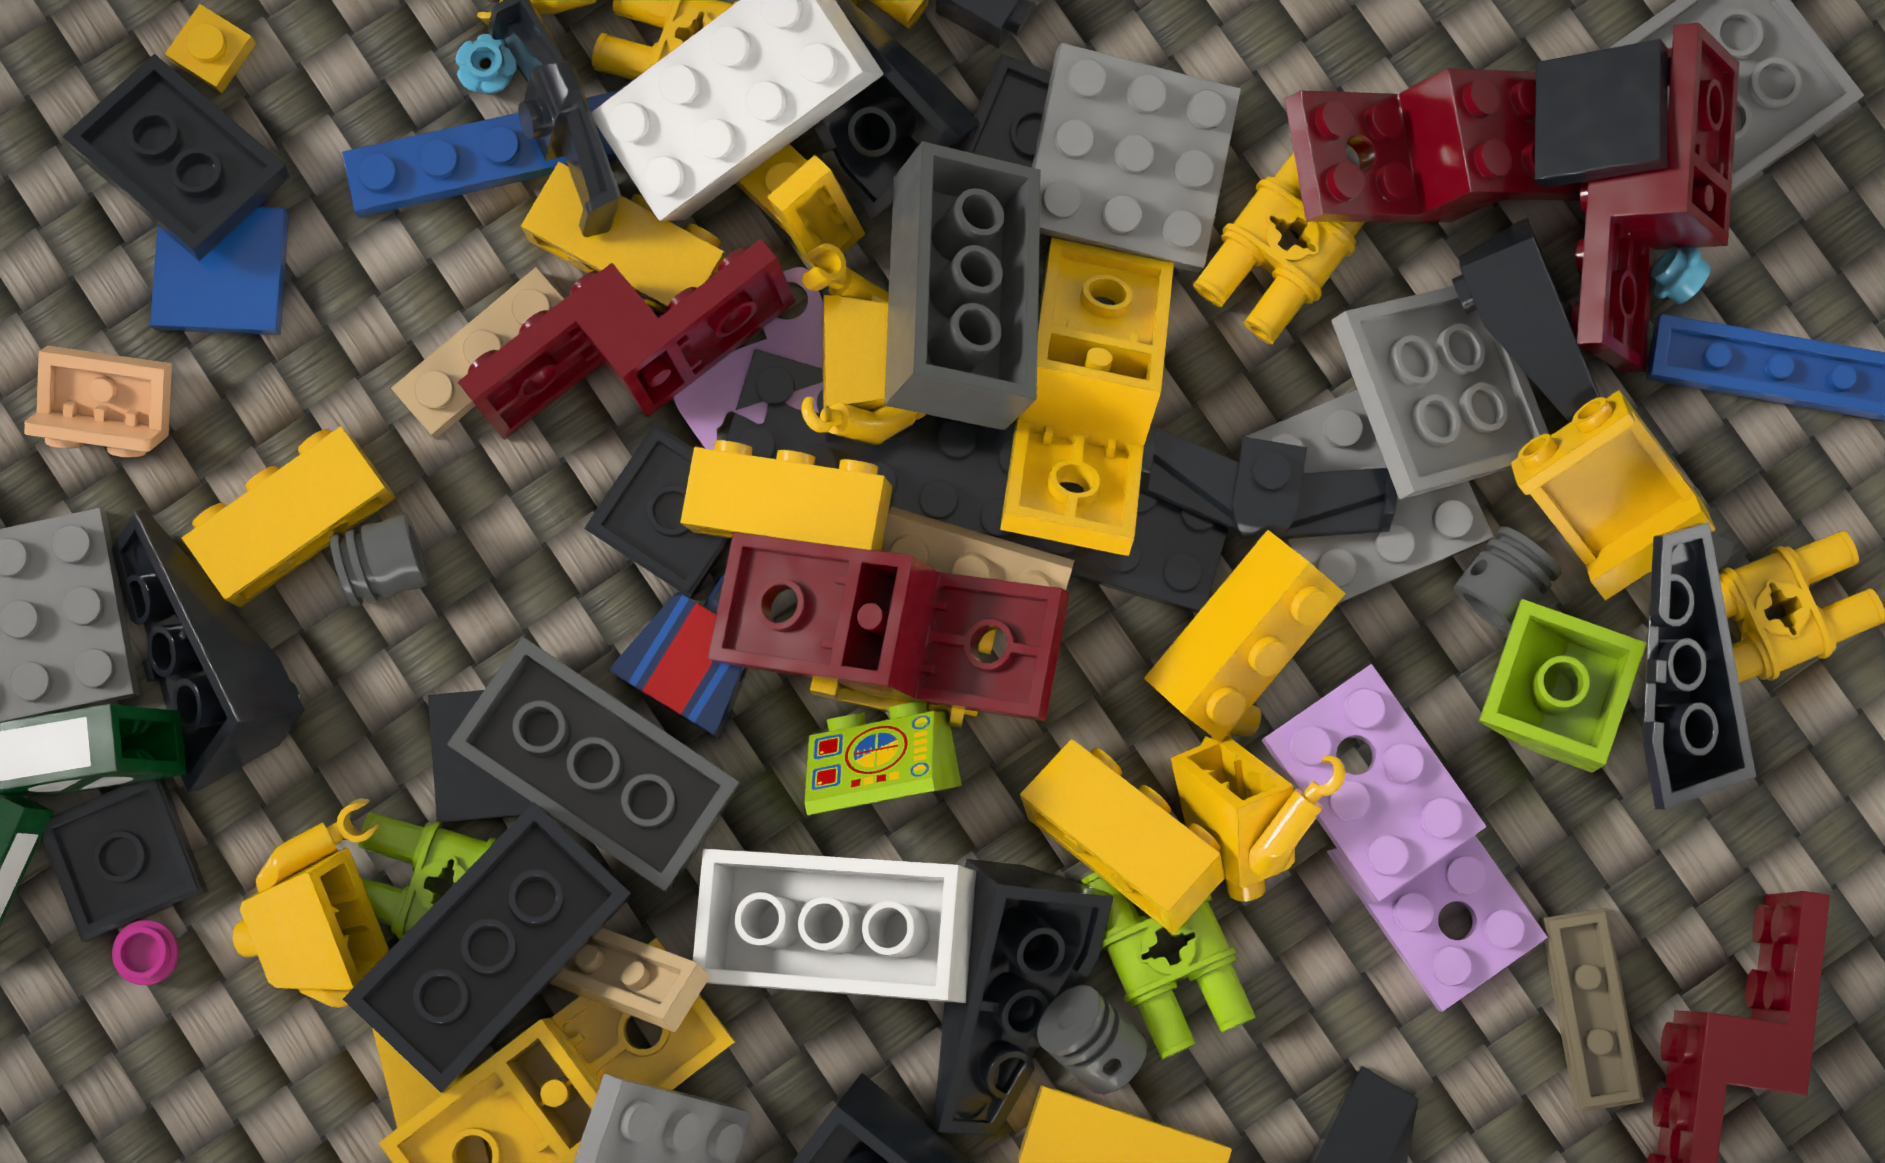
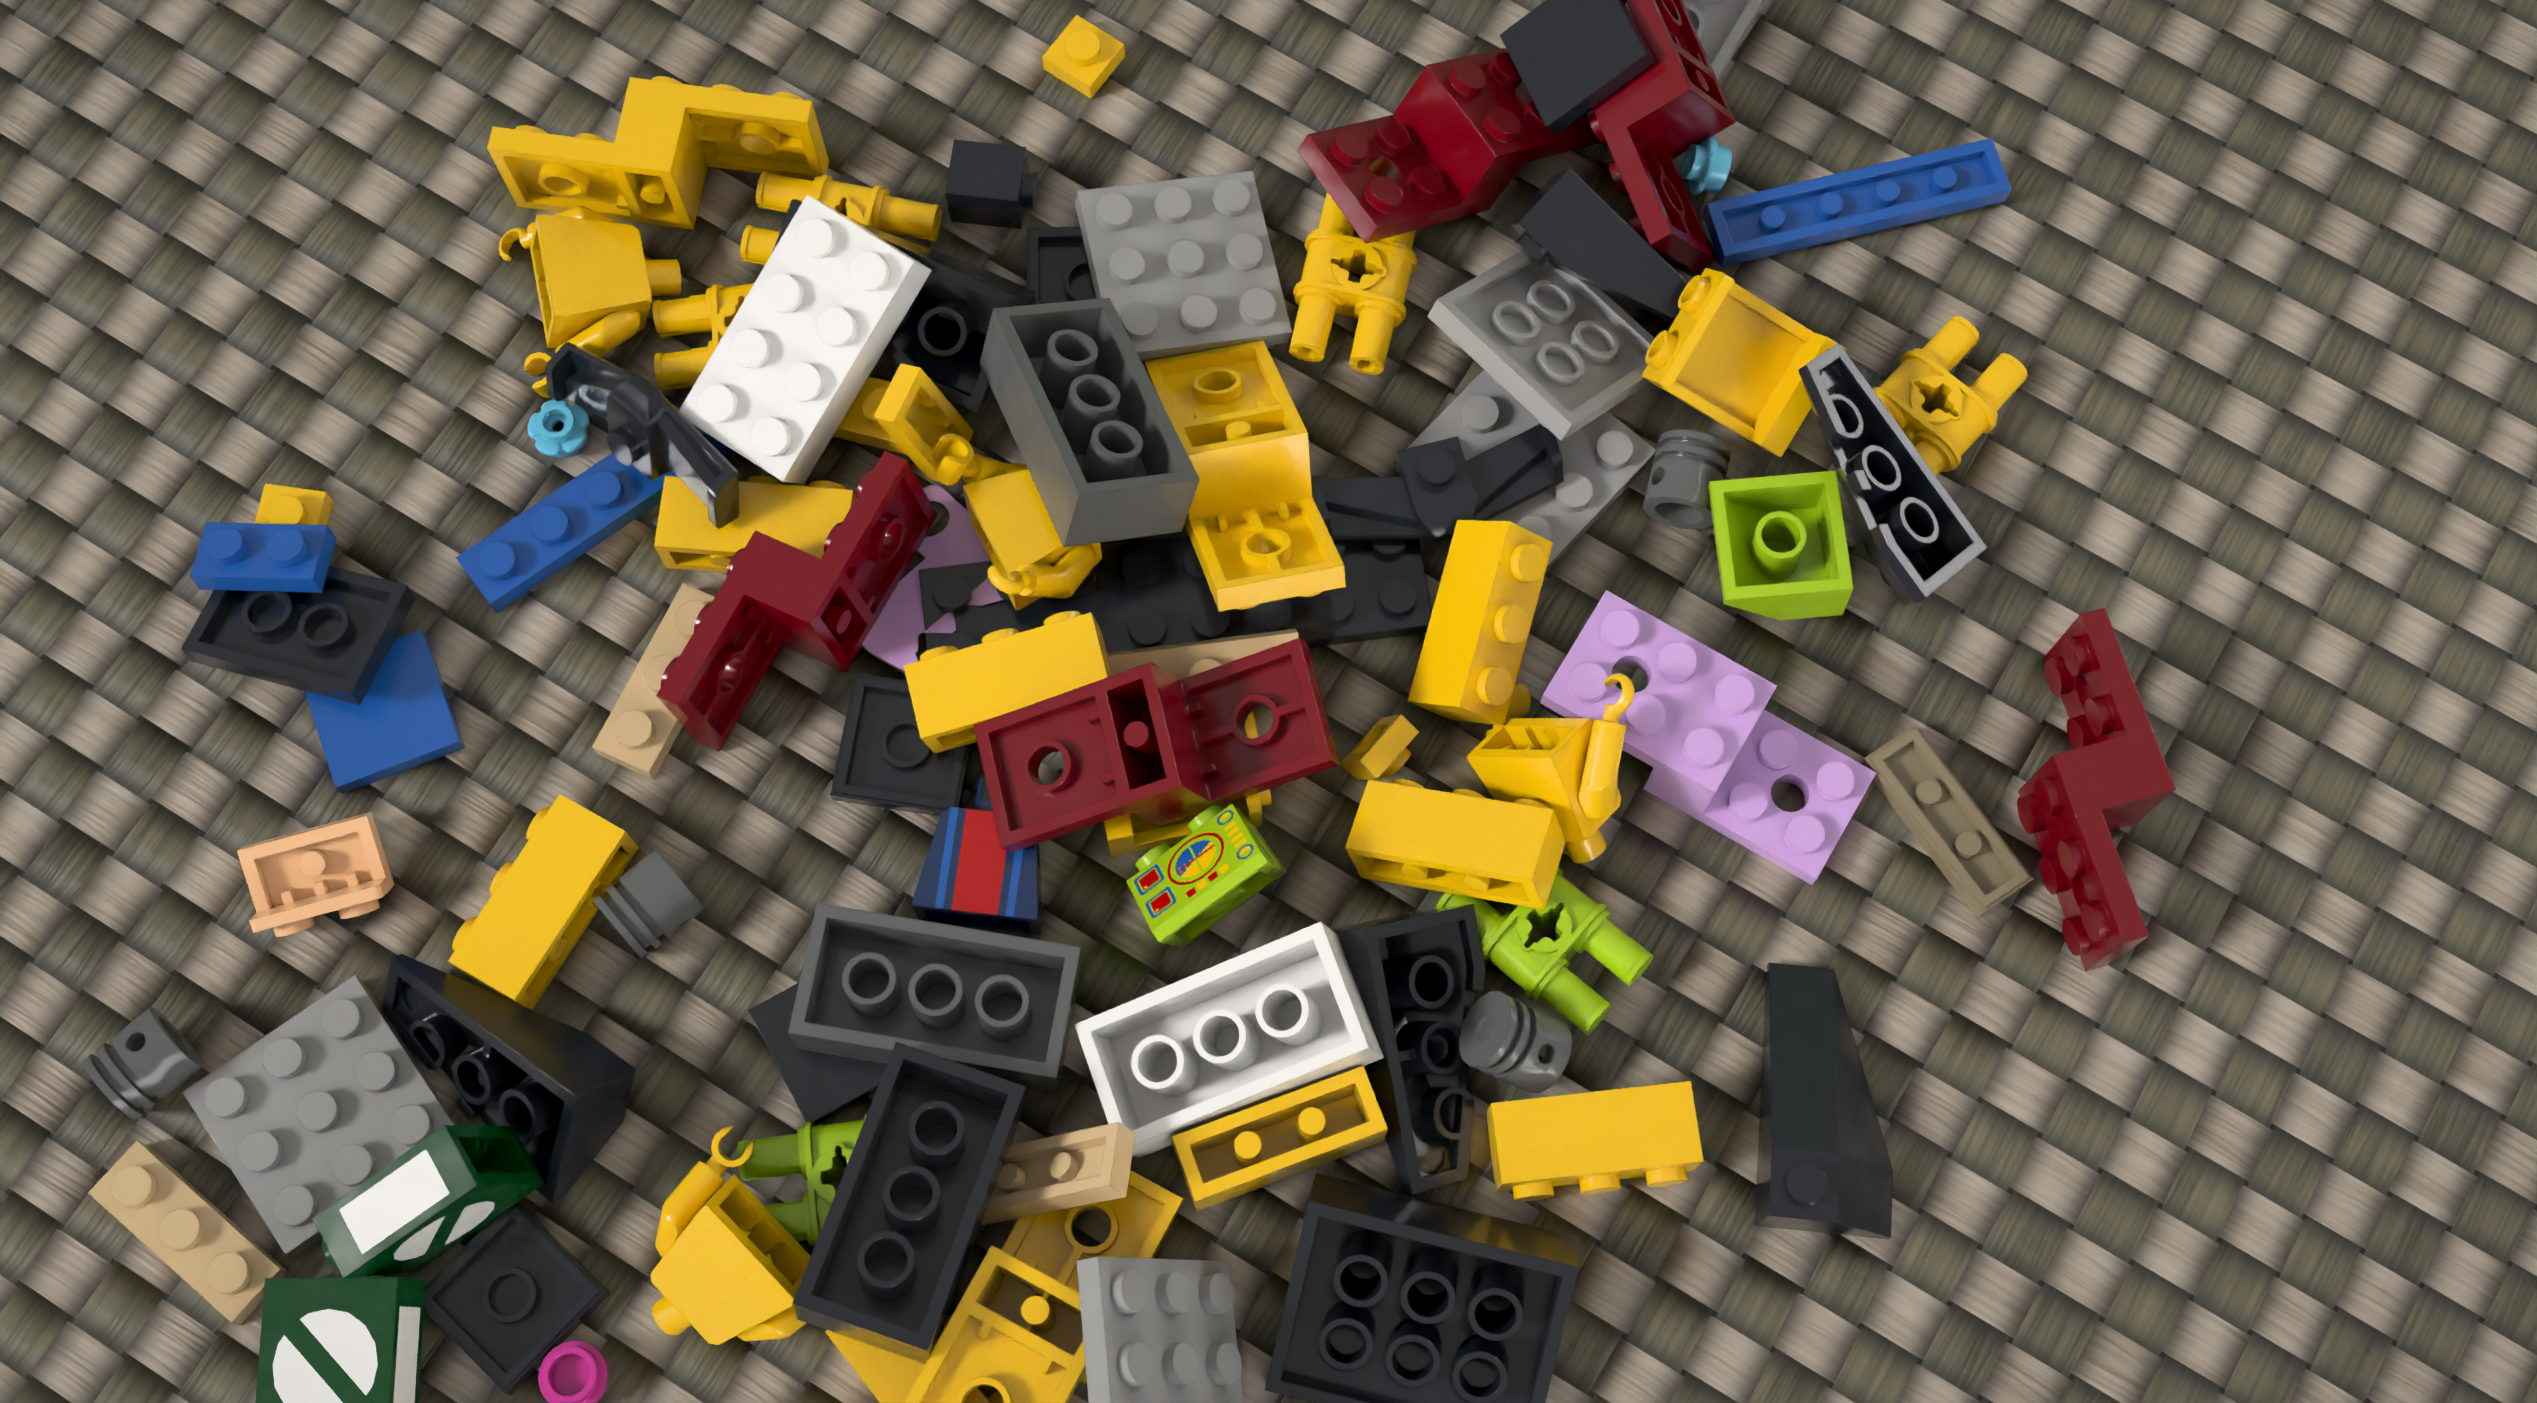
camera: 25 degrees left, 10 degrees down
none -> blue plate [190,522,337,593]
none -> yellow brick [1172,1066,1388,1212]
none -> yellow plate [1340,714,1419,781]

